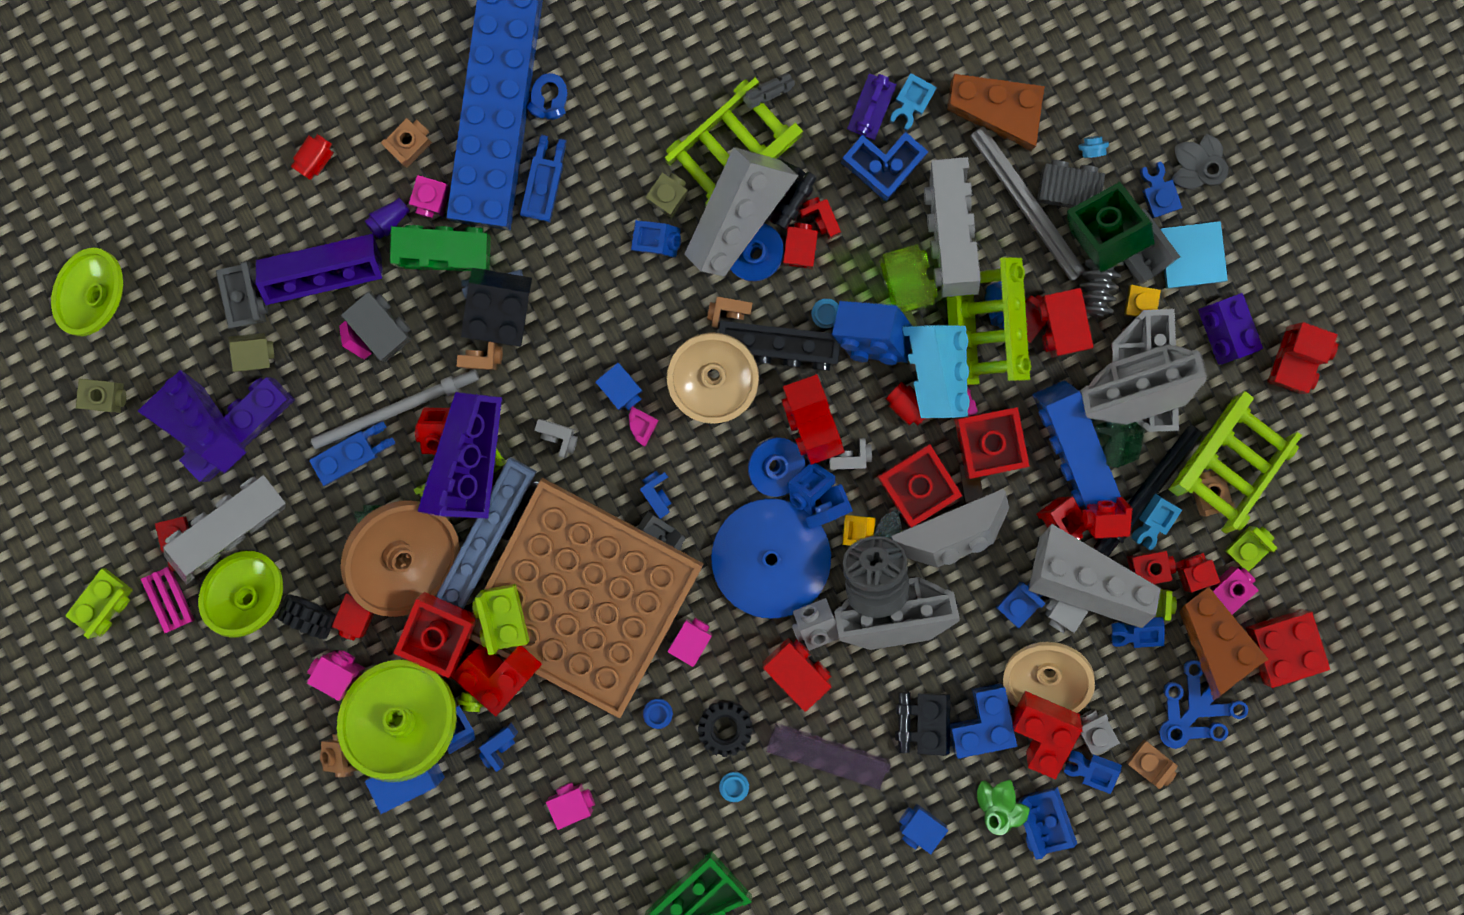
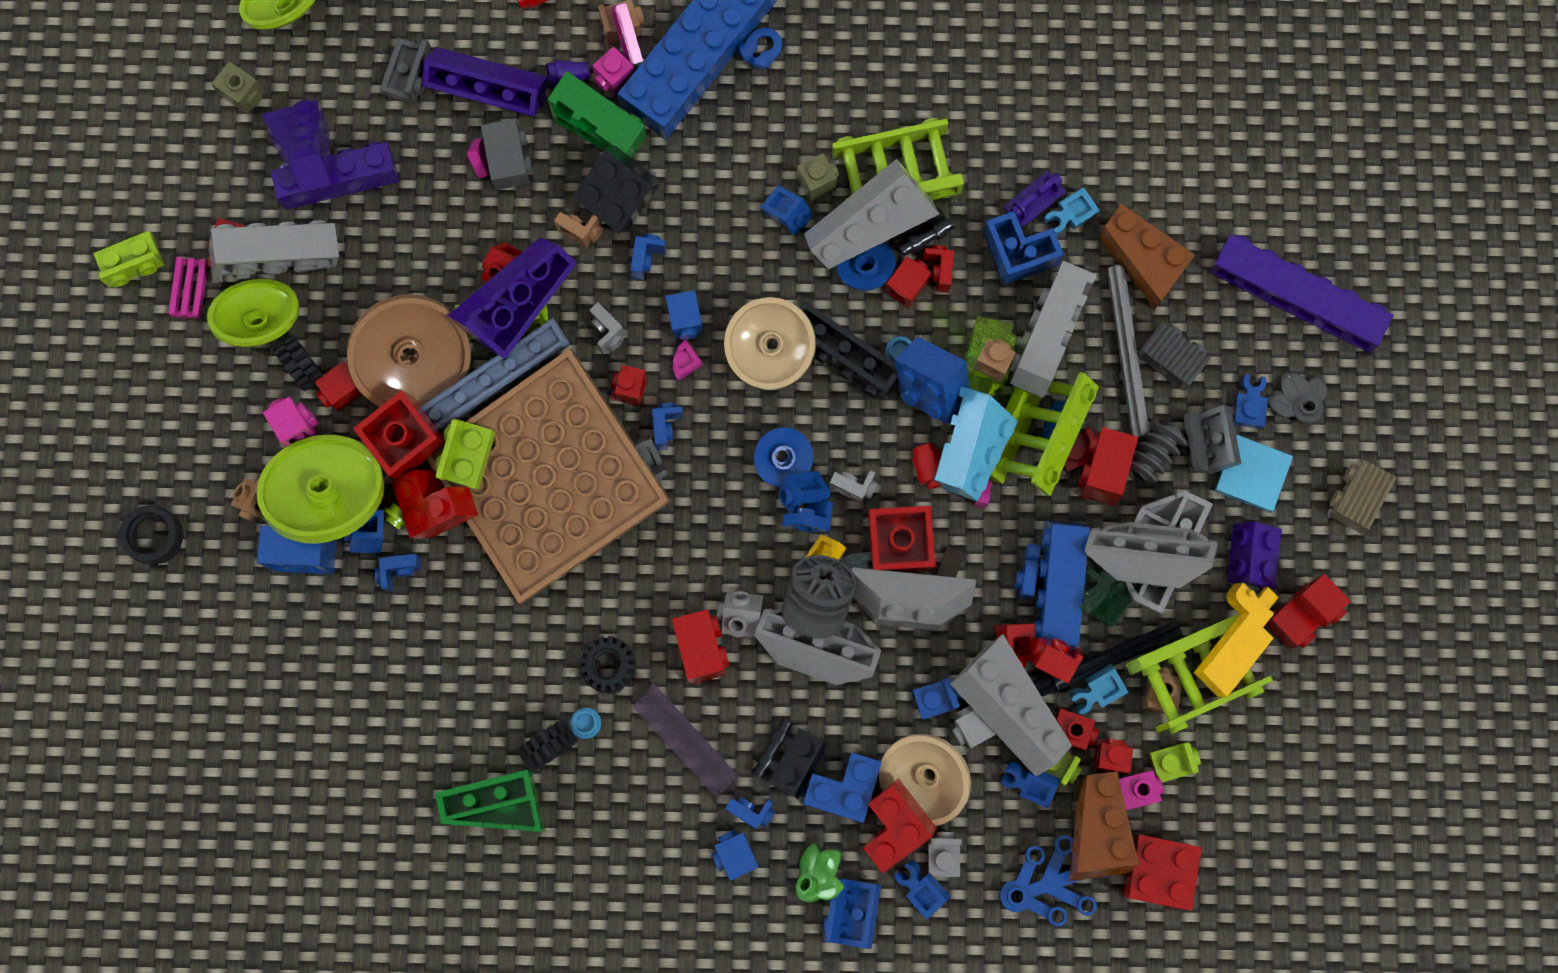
camera: 30 degrees right, 10 degrees down
olive brick [228,333,274,372] -> none
blue hinge [309,421,396,486] -> none
light grey bar [311,369,480,449] -> none
blue hinge [520,135,567,223] -> none
dark pink brick [546,782,595,830] -> none
blue plate [643,699,673,729] -> none
dark pink brick [668,618,713,667] -> none
medium nougat bracket [707,297,753,328] -> none
blue dish [711,499,831,618] -> none
dark grey axle [743,73,795,108] -> none
red brick [781,374,845,465] -> none
red brick [955,407,1030,479] -> none
dark green brick [1067,182,1155,273] -> none
dark azure plate [1078,136,1109,158] -> none
yellow plate [1124,285,1161,317] -> none
medium nougat bracket [1126,740,1178,789] -> none
none -> black tyre [119,505,184,565]
none -> black tyre [517,719,578,772]
none -> tile [610,3,643,64]
none -> red brick [611,365,648,407]
none -> blue bracket [631,234,666,280]
none -> blue bracket [725,797,775,830]
none -> medium nougat brick [973,339,1016,383]
none -> blue plate [1014,543,1041,599]
none -> yellow piece [1194,583,1279,697]
none -> dark purple brick [1209,234,1394,353]
none -> dark tan brick [1329,460,1396,534]

